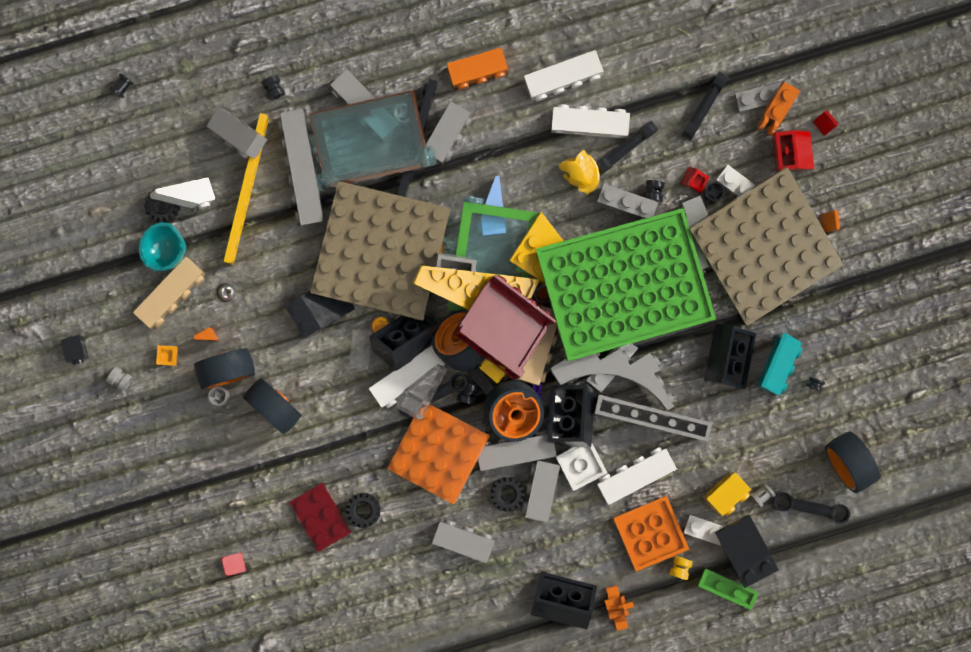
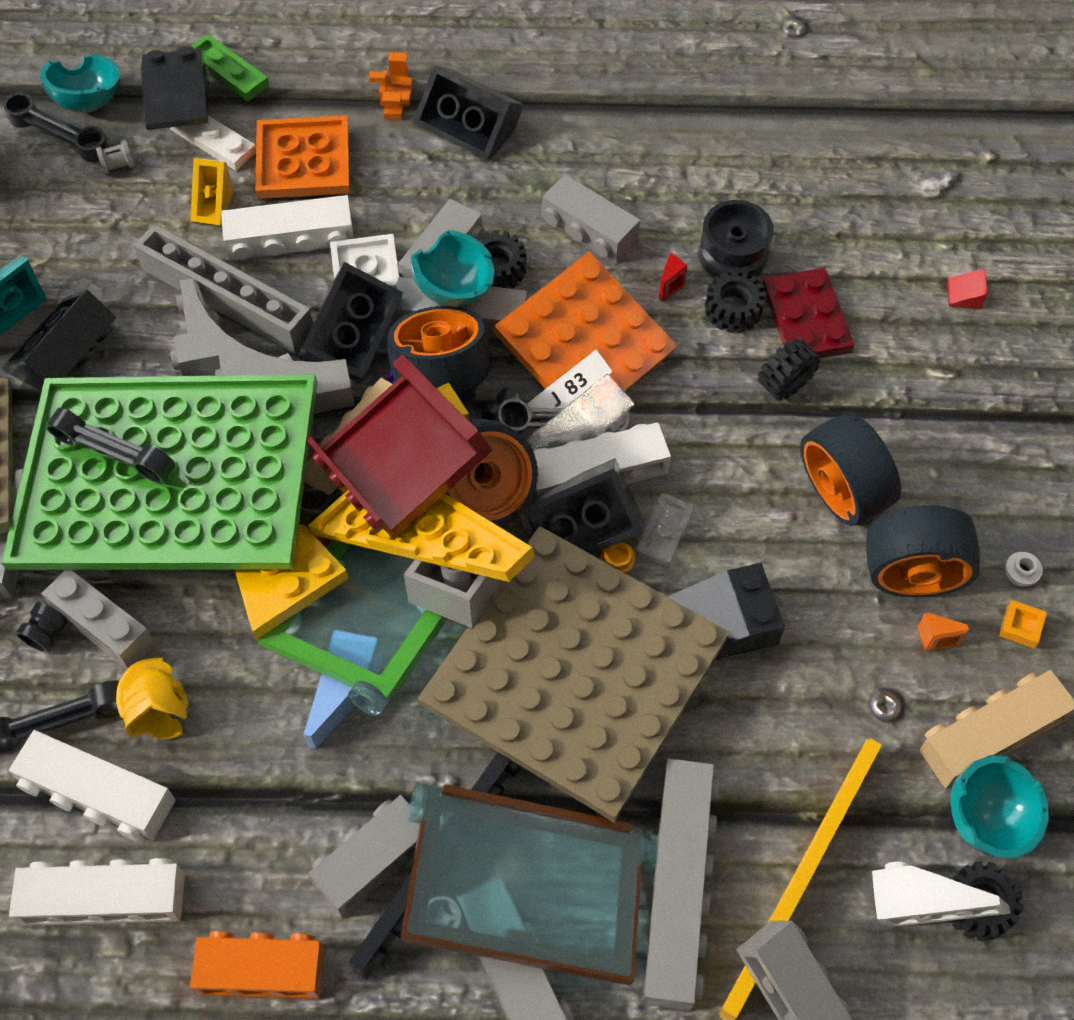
camera: 165 degrees left, 25 degrees down
yellow wheel [669,556,693,580] -> none
yellow brick [702,471,751,516] -> none
none -> teal cylinder [40,54,120,113]
none -> black piece [45,408,176,484]
none -> yellow slope [190,158,234,225]
none -> teal cylinder [410,230,495,308]
none -> white sticker [527,350,612,408]
none -> red slope [658,252,687,302]
none -> black wheel [699,200,774,279]
none -> black tyre [757,338,821,401]
none -> white plate [1005,552,1043,587]

